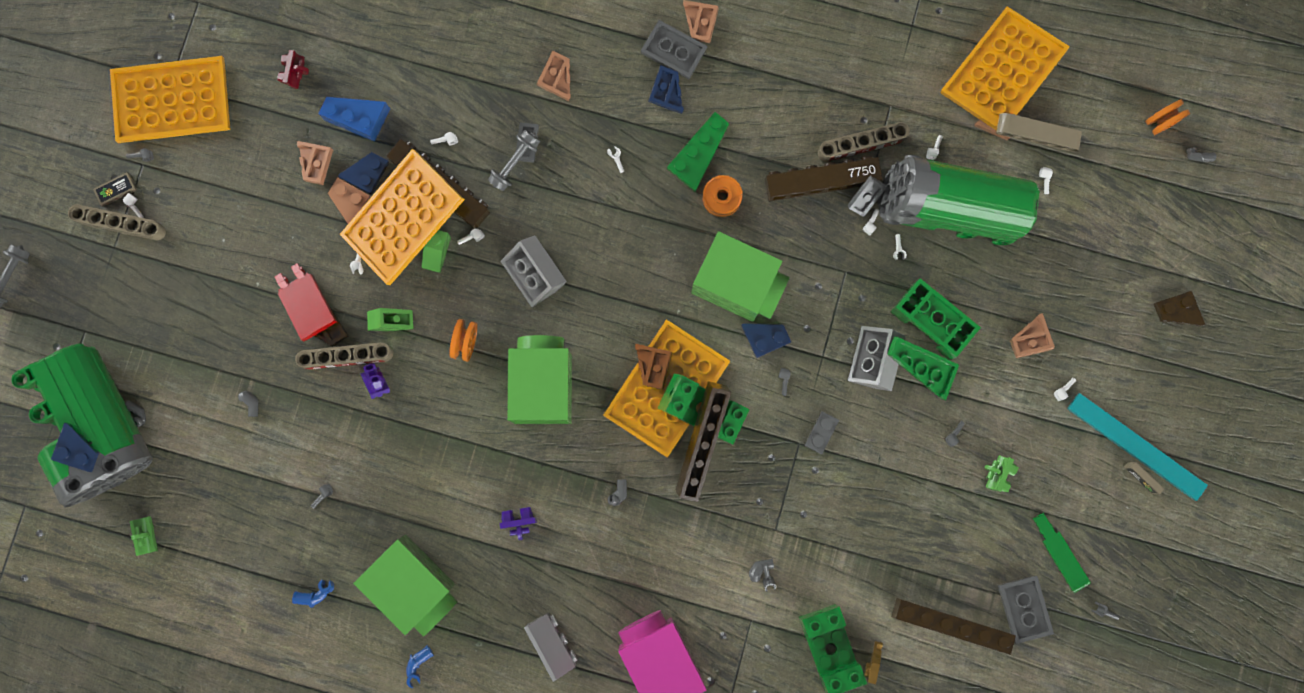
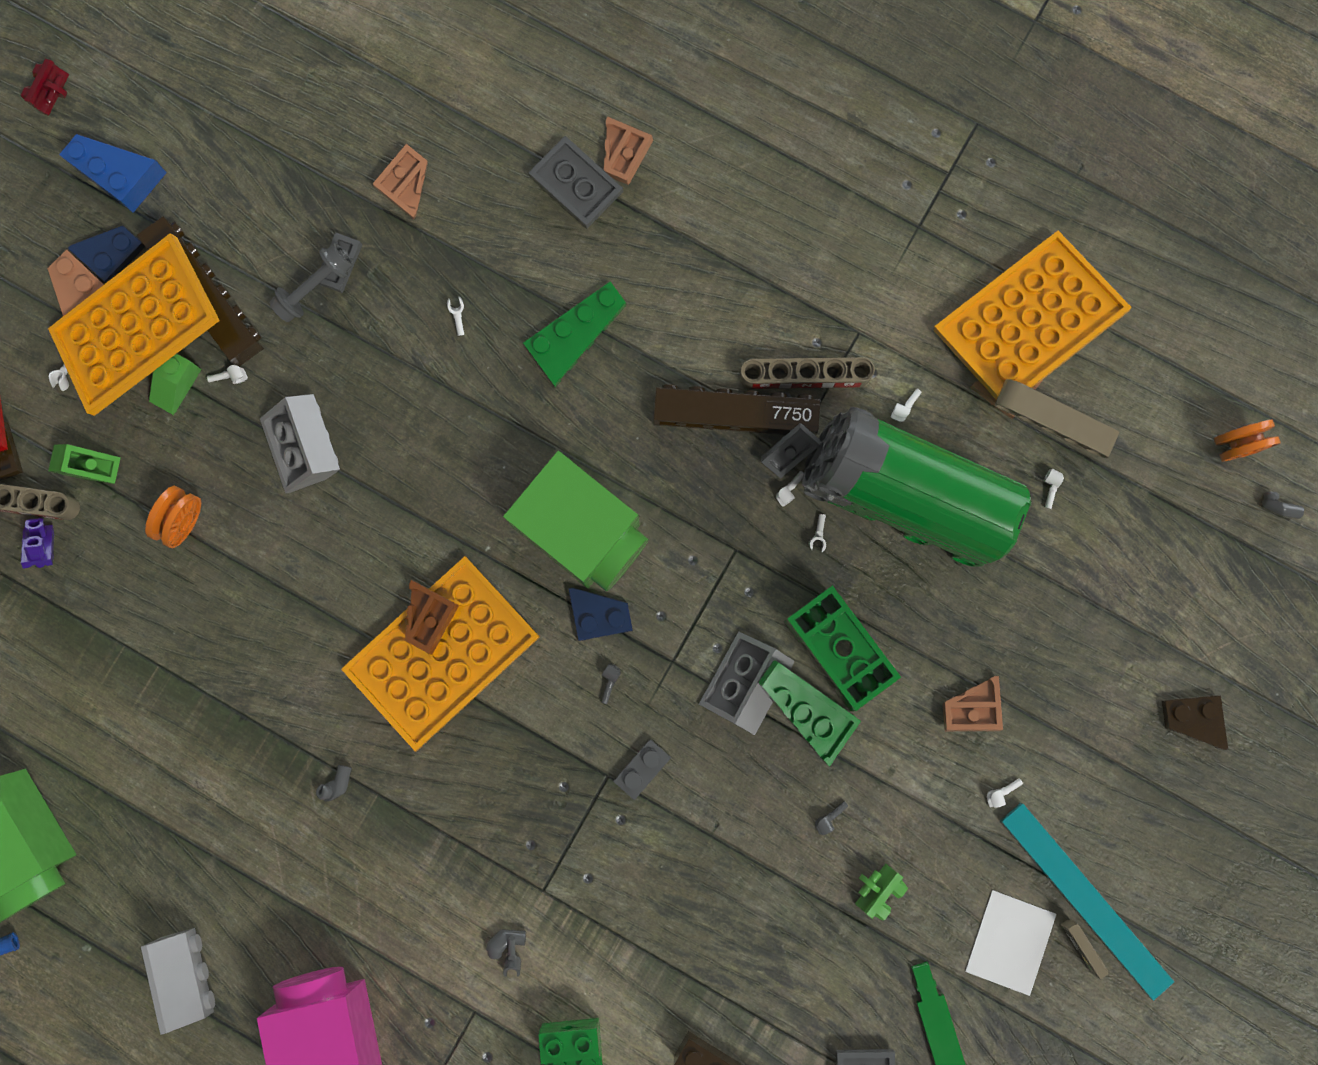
camera: 15 degrees right, 0 degrees up
nougat wing [297,141,333,185] -> none
white hand [430,132,458,145] -> none
dark purple hips [499,507,537,540] -> none
bright green container [507,335,572,424] -> none
dark blue wing [648,65,684,114] -> none
green plate [658,373,750,445] -> none
dark brown brick [675,381,731,502] -> none
orange wheel [703,175,743,217] -> none
none -> white sticker [965,890,1056,996]

